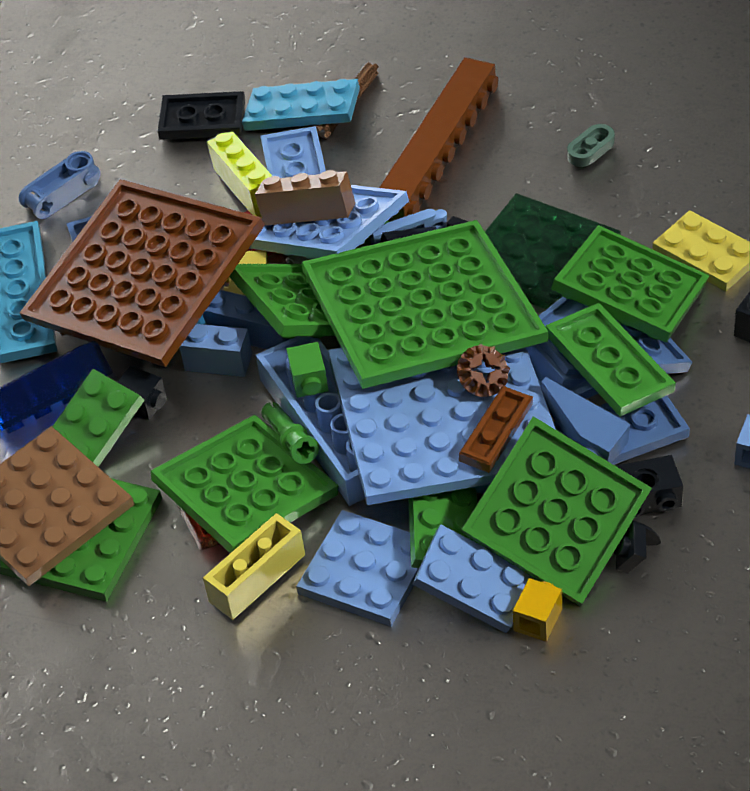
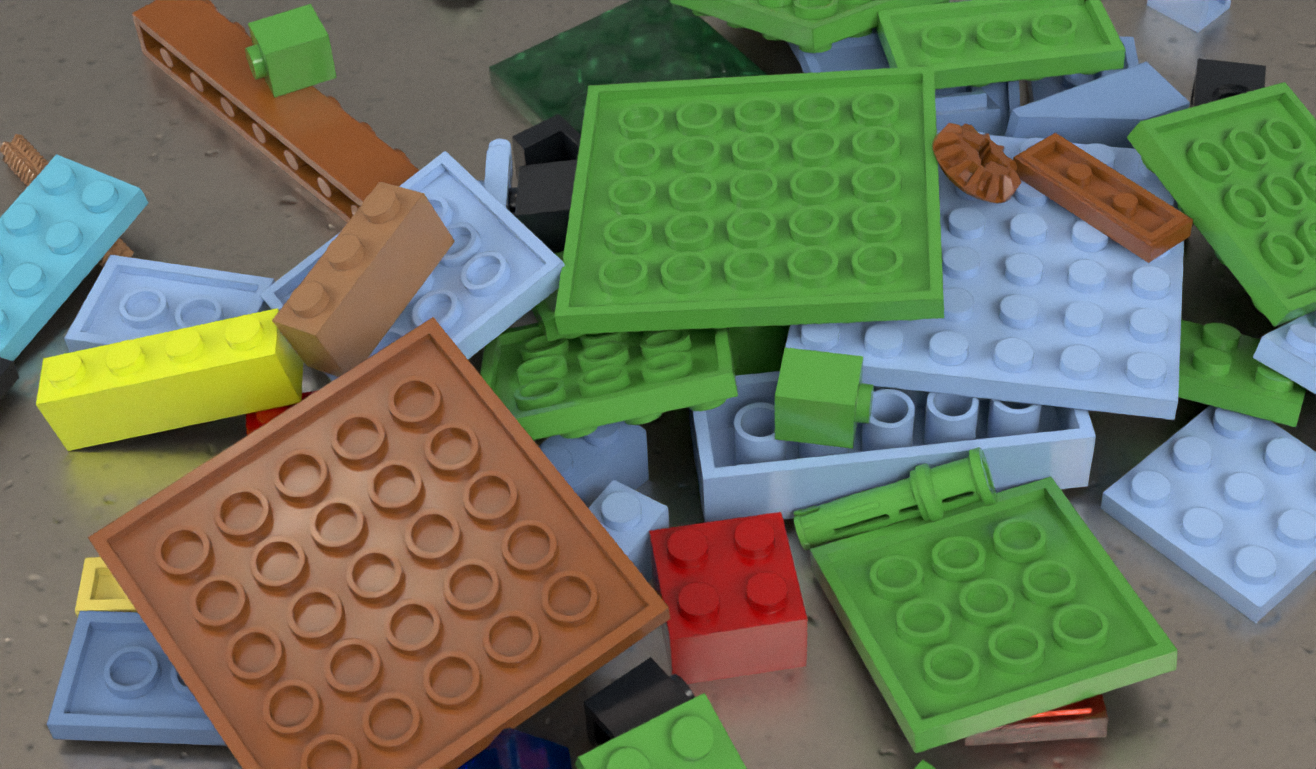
camera: 70 degrees left, 0 degrees up
light yellow brick [203,513,305,620] -> none
none -> bright green brick [245,4,337,98]
none -> red brick [649,512,808,684]

